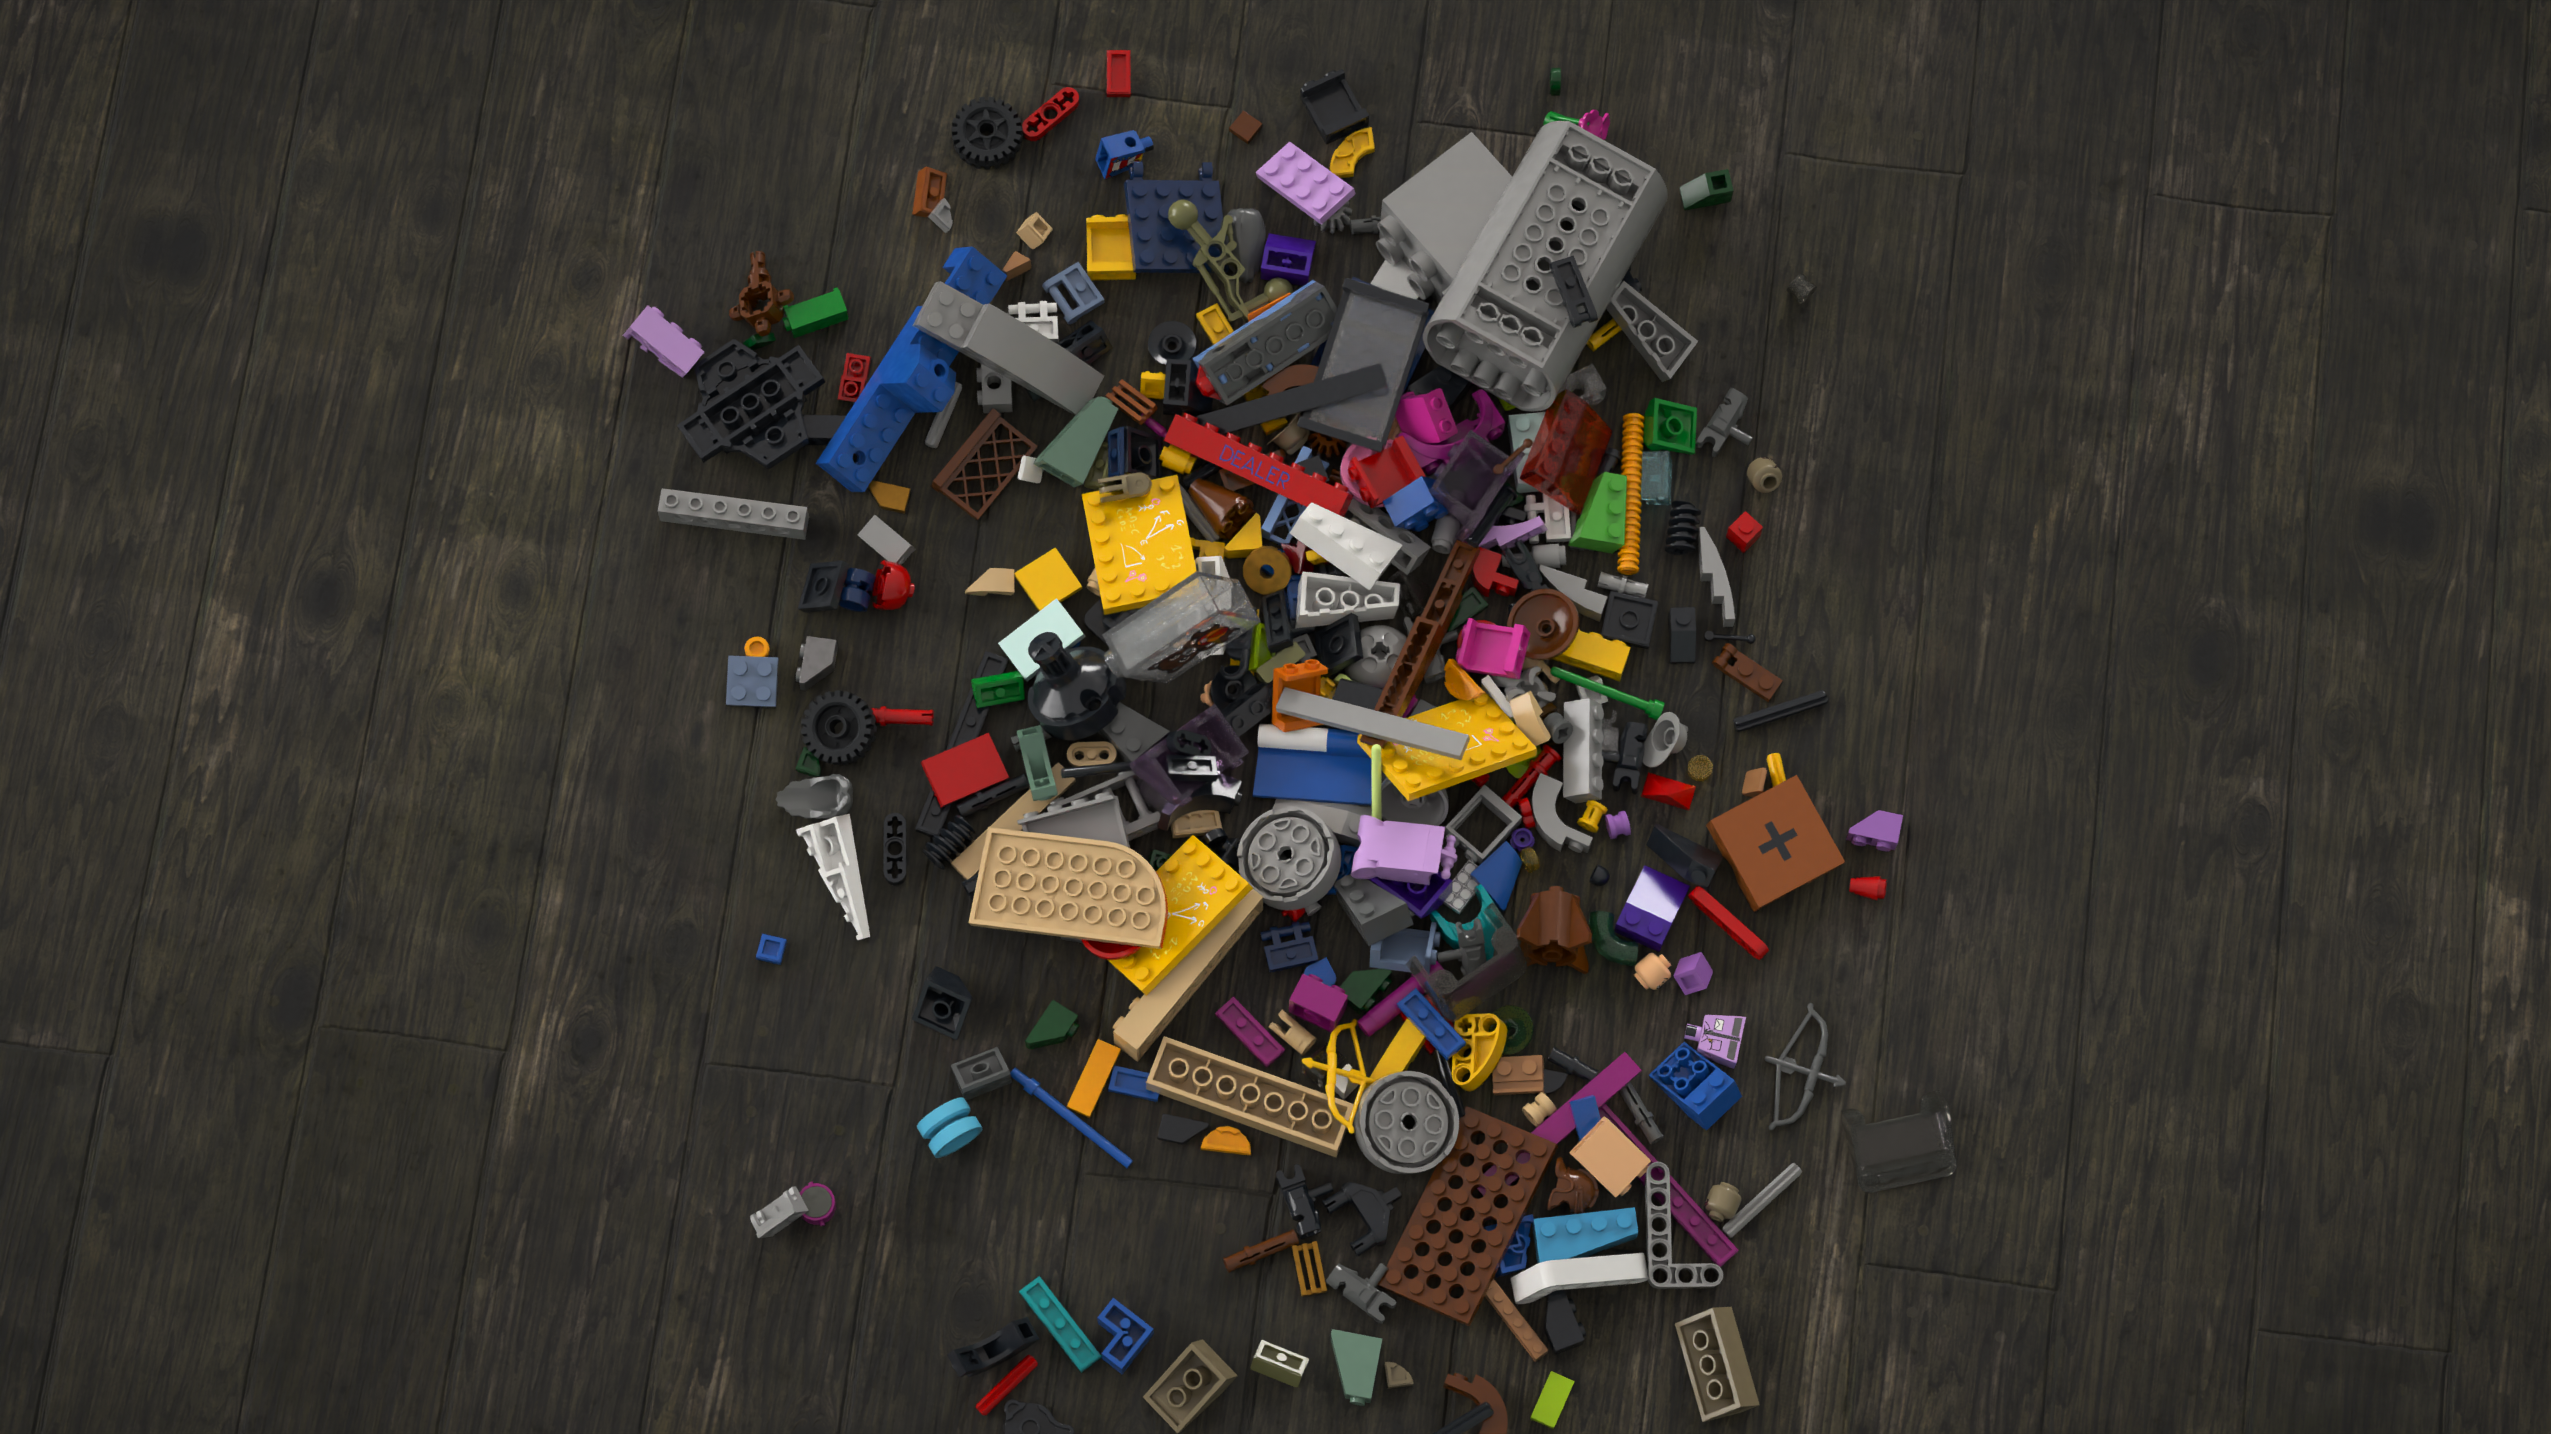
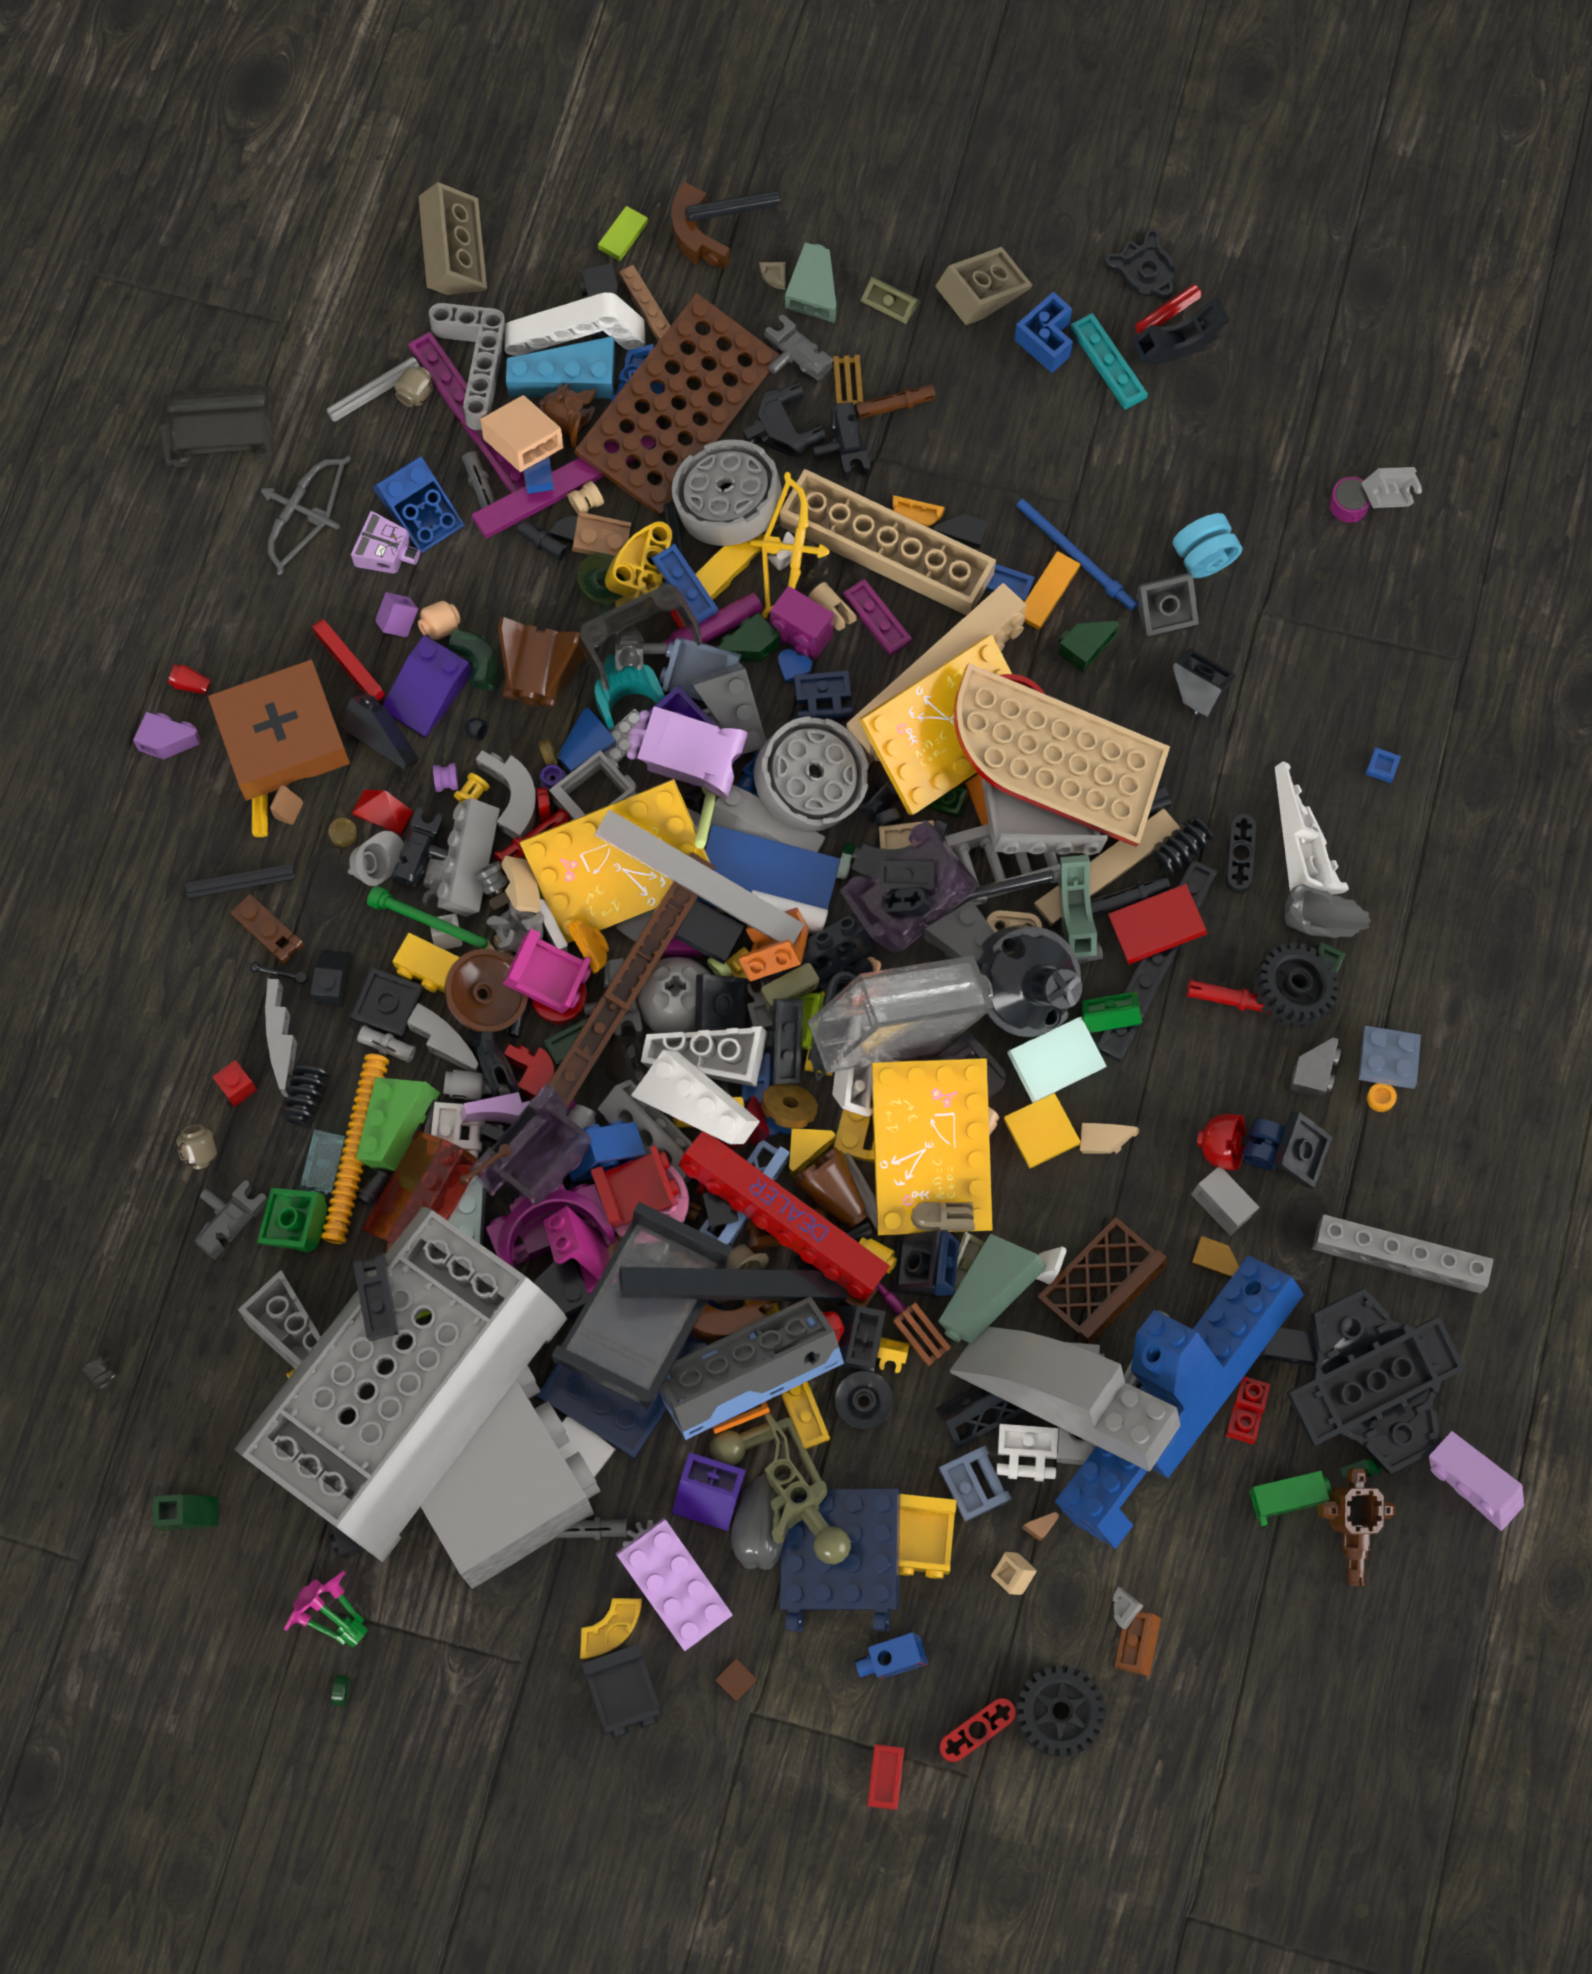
camera: 170 degrees left, 0 degrees up
none -> tile [836,842,856,879]

